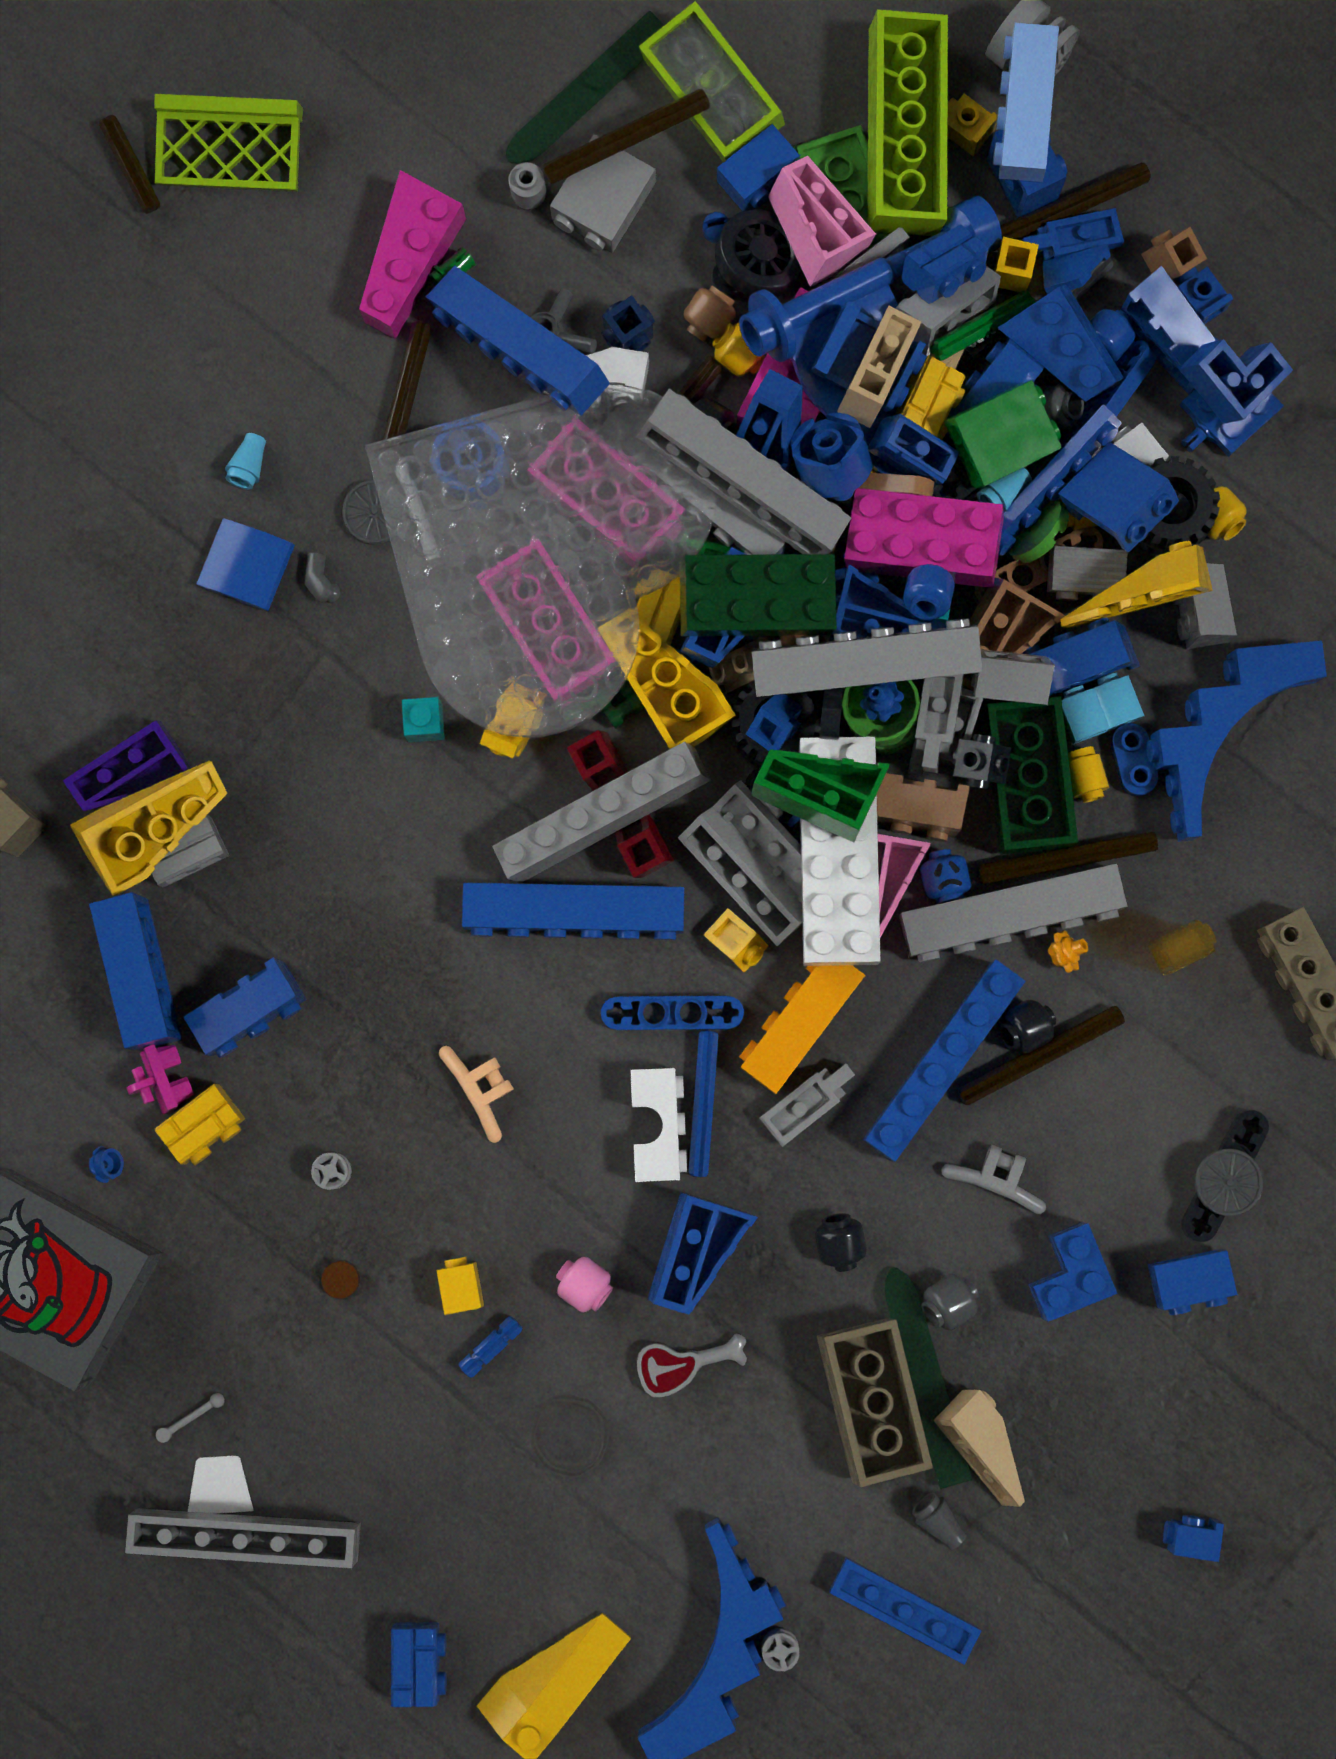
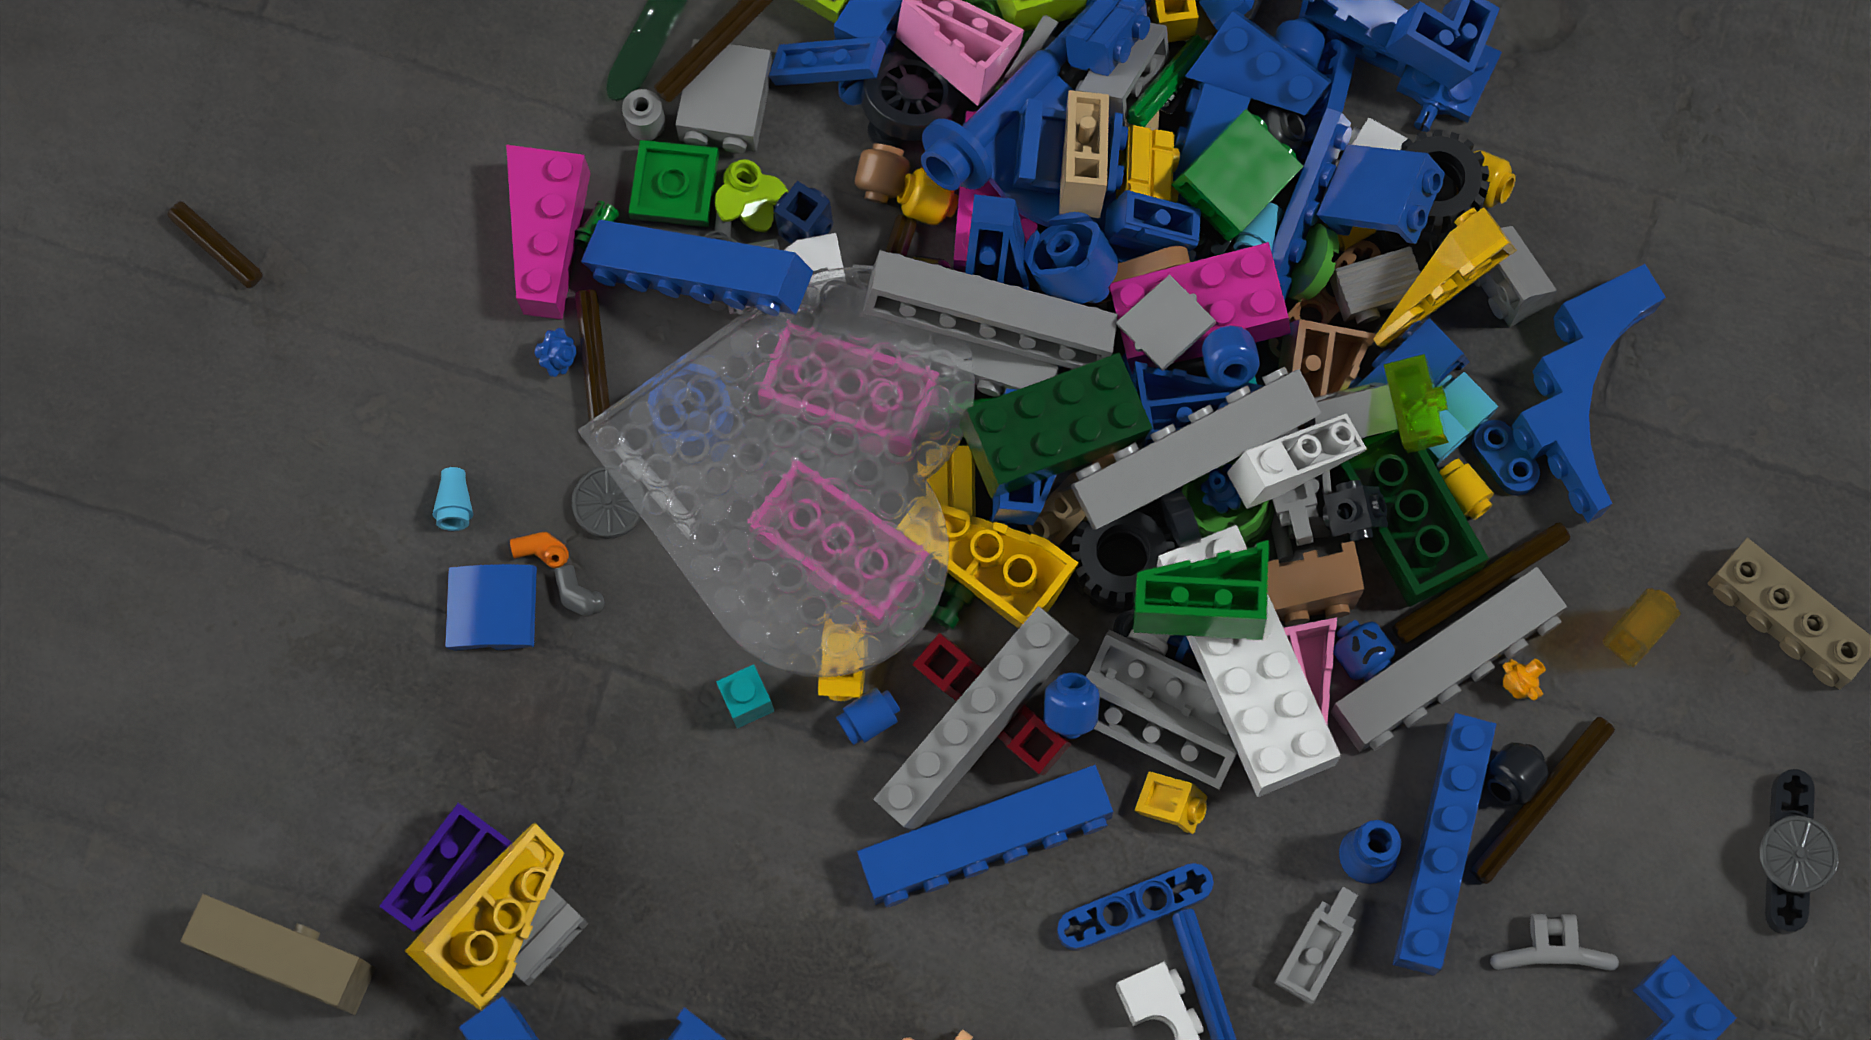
camera: 25 degrees left, 10 degrees down
lime fence [154,94,303,192] -> none
light orange brick [739,965,865,1095] -> none
blue brick [746,694,803,751] -> none
blue brick [1147,1249,1238,1315] -> none
none -> orange arm [510,532,569,568]
none -> blue plant [535,328,576,377]
none -> green plate [629,140,719,227]
none -> lime plate [715,159,788,232]
none -> blue plate [769,36,886,85]
none -> blue brick [836,687,901,745]
none -> blue head [1044,673,1100,739]
none -> light grey piece [1116,274,1216,371]
none -> white slope [1227,413,1367,508]
none -> blue plant [1339,820,1401,884]
none -> clear neon green brick [1383,354,1449,453]

